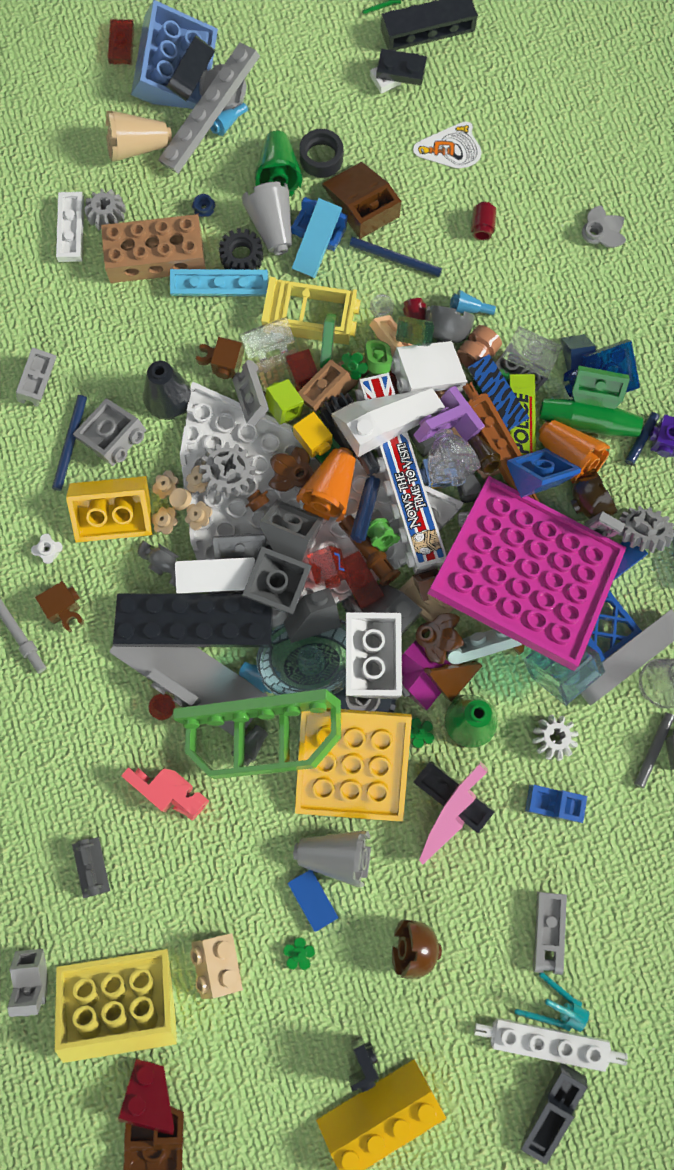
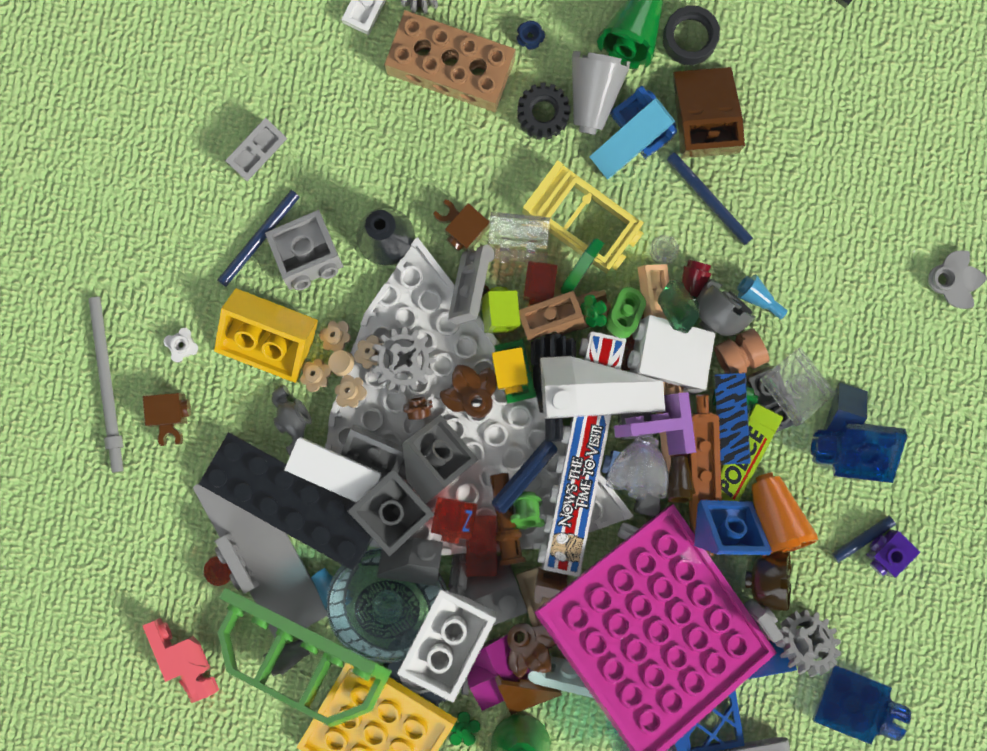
camera: 30 degrees right, 10 degrees up
dark grey hinge [72,837,111,899] -> none
medium azure plate [170,269,268,297] -> none
orange cone [296,447,356,522] -> none
sticker [413,122,481,168] -> none
dark red brick [471,201,497,241] -> none
green plate [539,366,643,437] -> none

